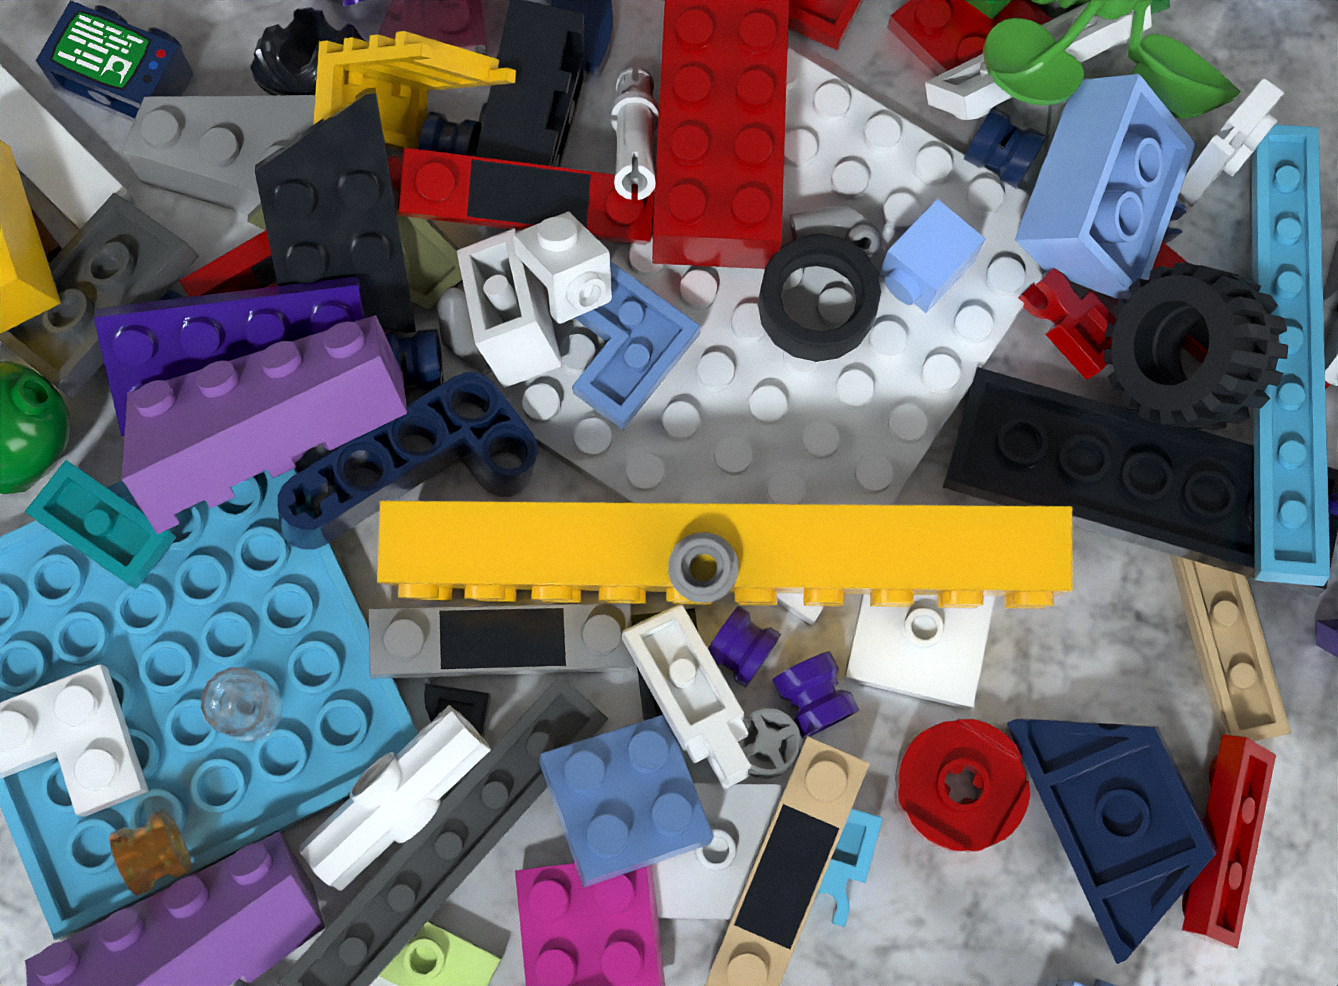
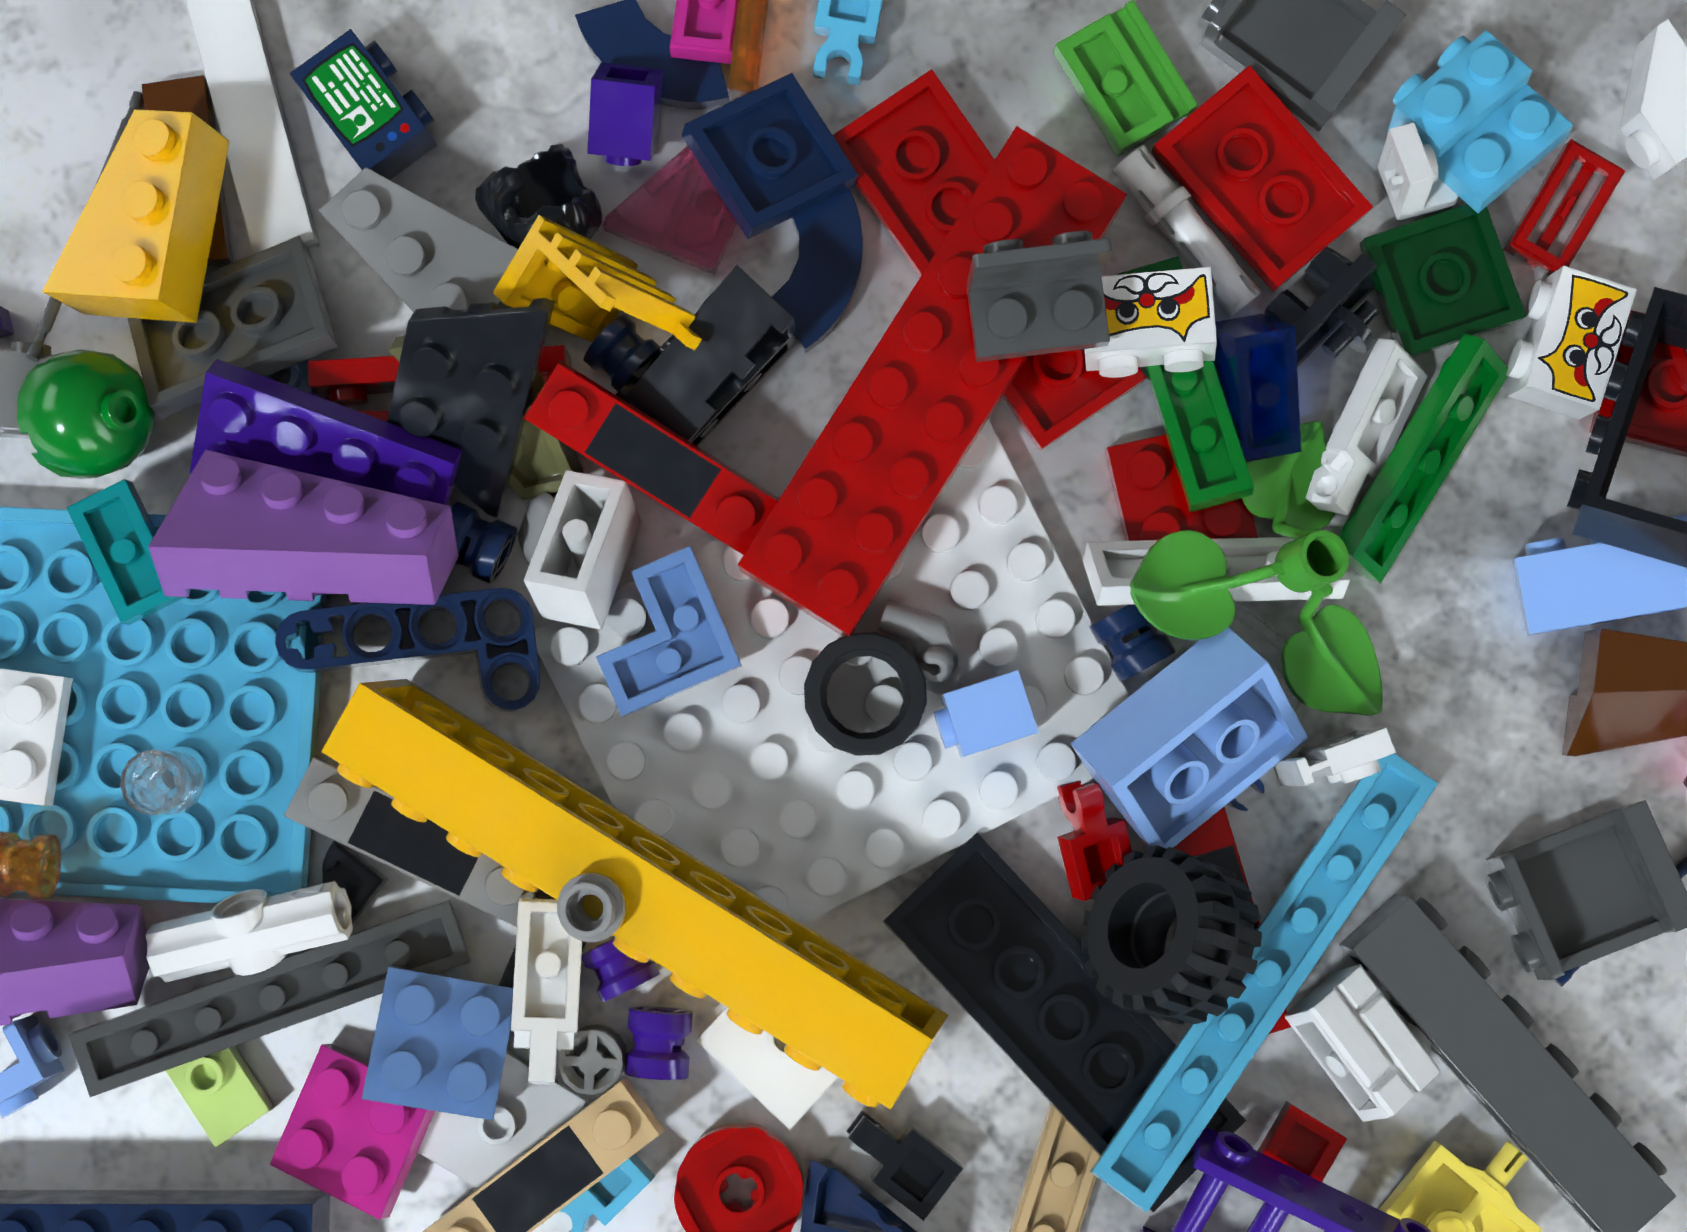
camera: 35 degrees right, 10 degrees up
white bracket [513,211,612,323] -> none
white pin [611,67,659,200] -> none
none -> black plate [846,1110,963,1221]

